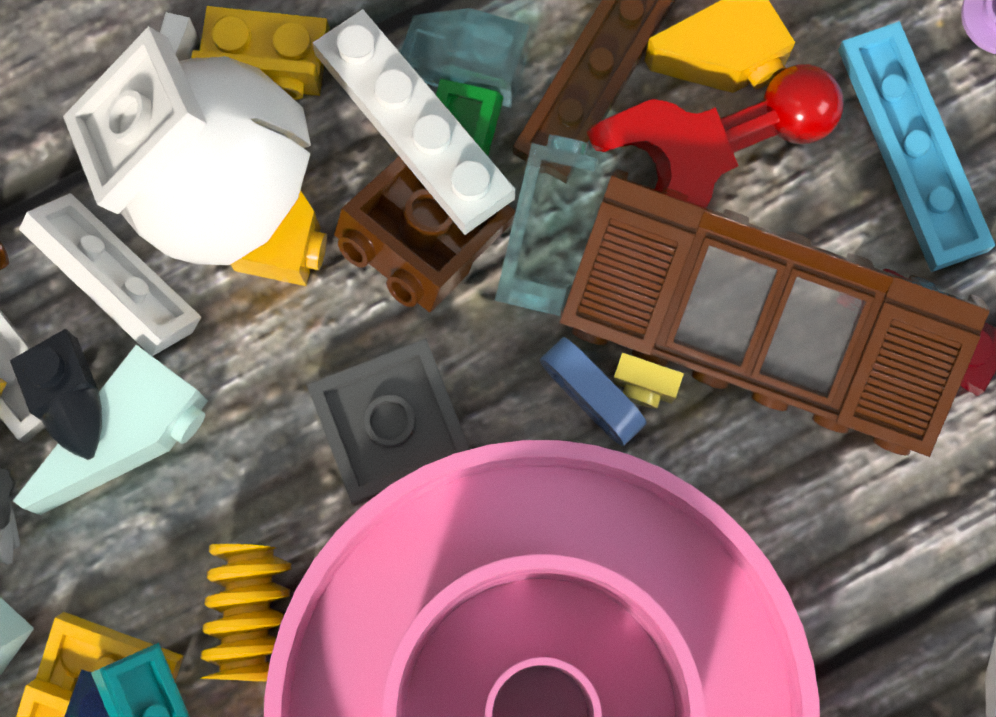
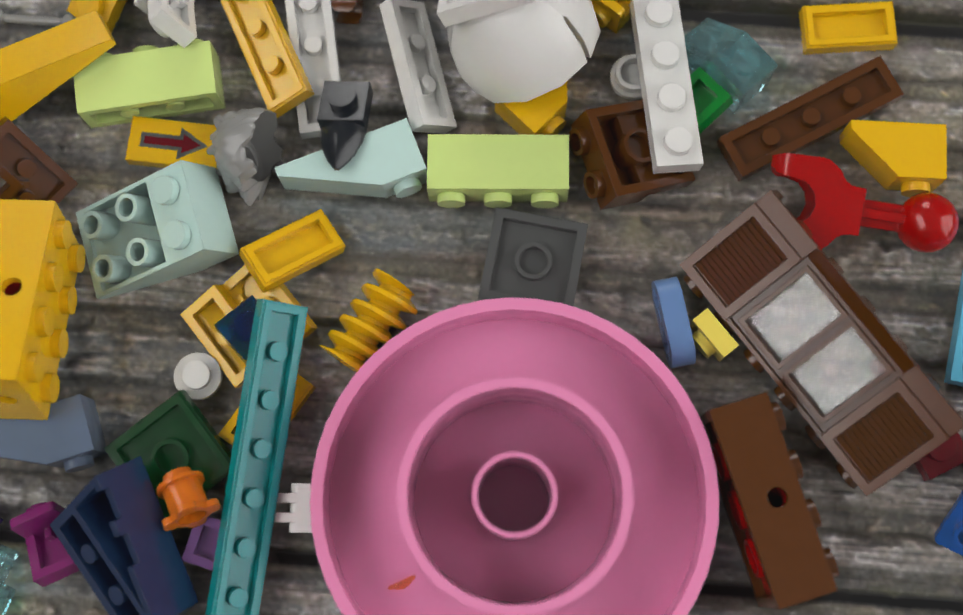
camera: 35 degrees right, 0 degrees up
clear light blue panel [495,134,599,316] -> none
none -> yellow tile [239,209,346,293]
none -> yellowish green brick [427,134,569,208]
none -> white plate [610,54,642,100]
none -> reddish brown brick [700,392,839,610]

